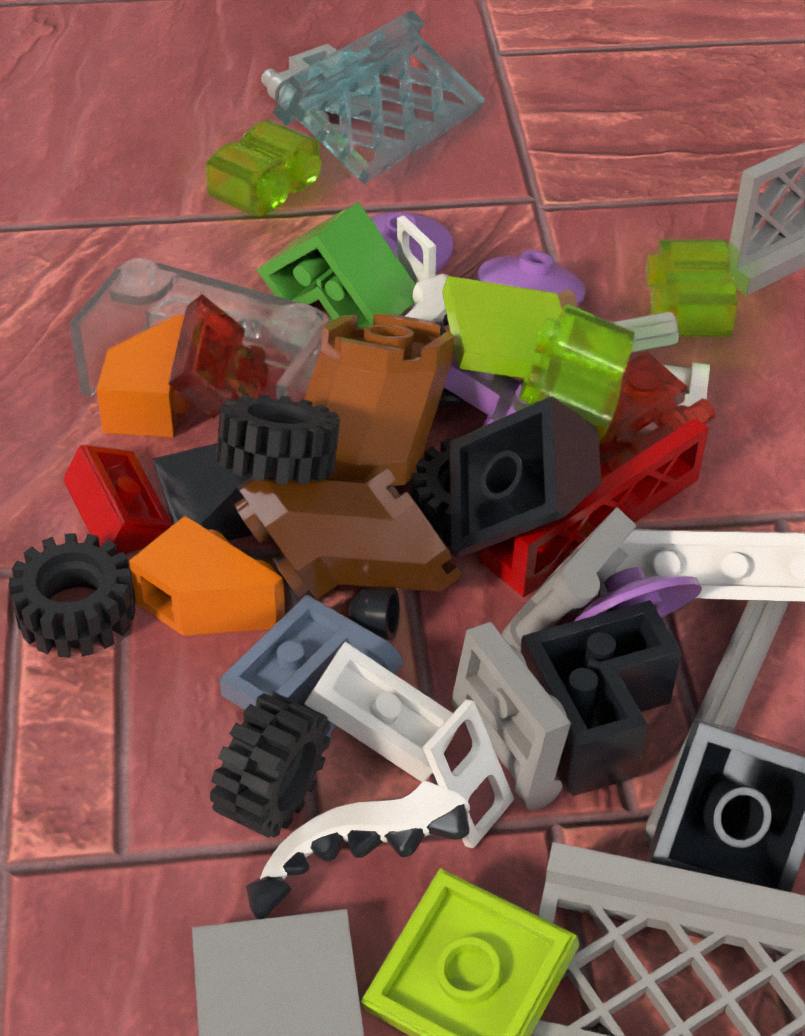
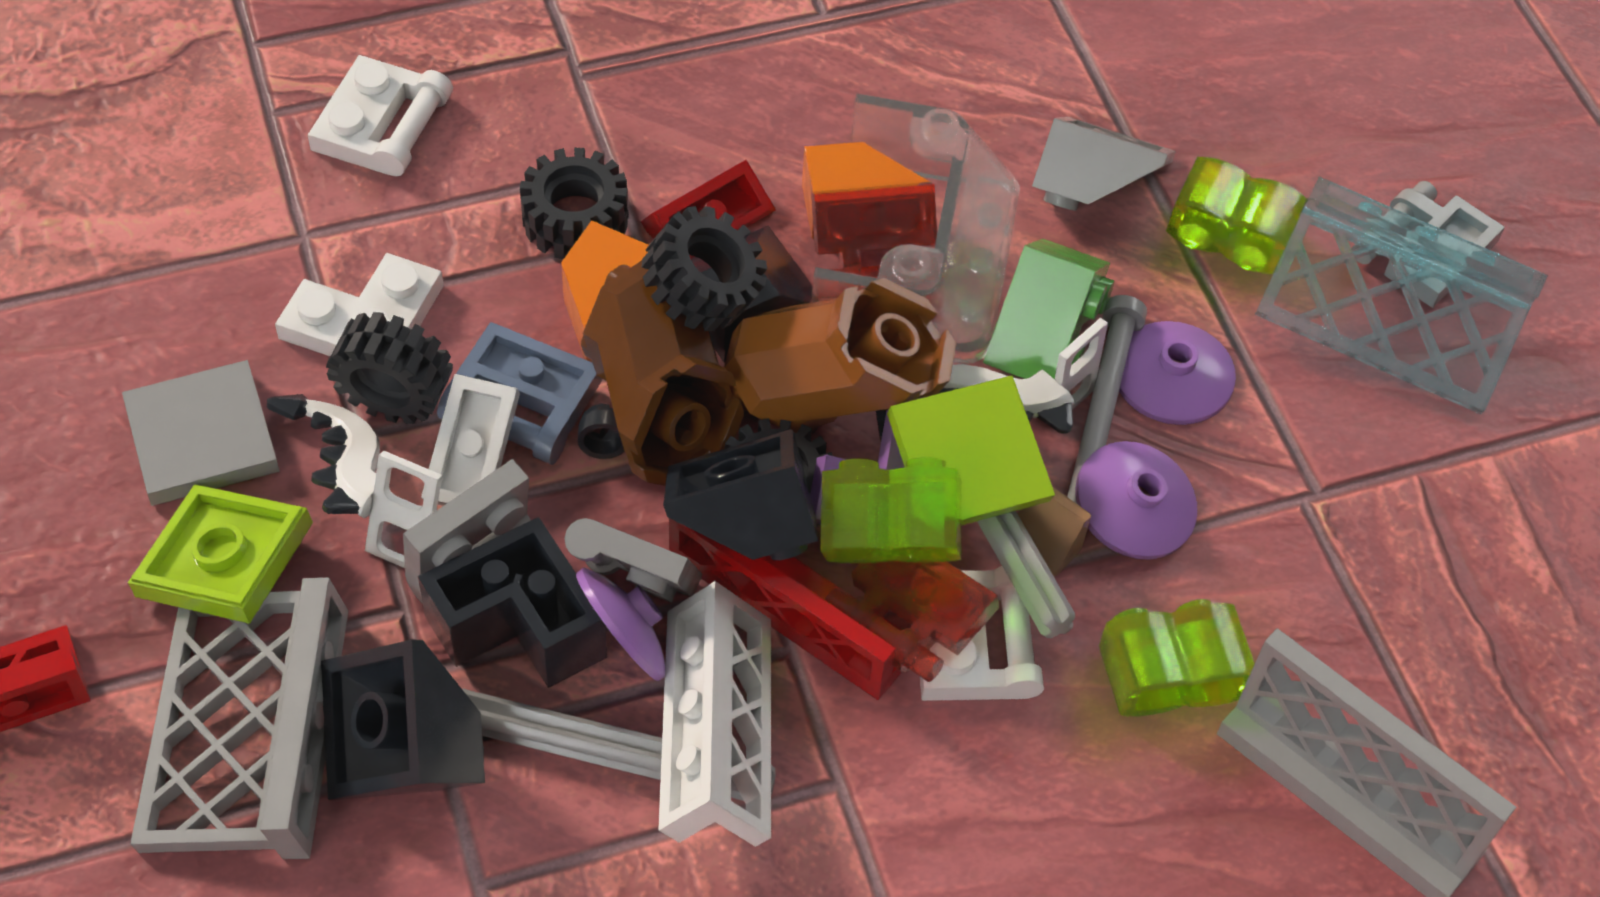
camera: 75 degrees right, 10 degrees up
none -> white plate [275,253,444,356]
none -> light grey slope [1032,116,1176,211]

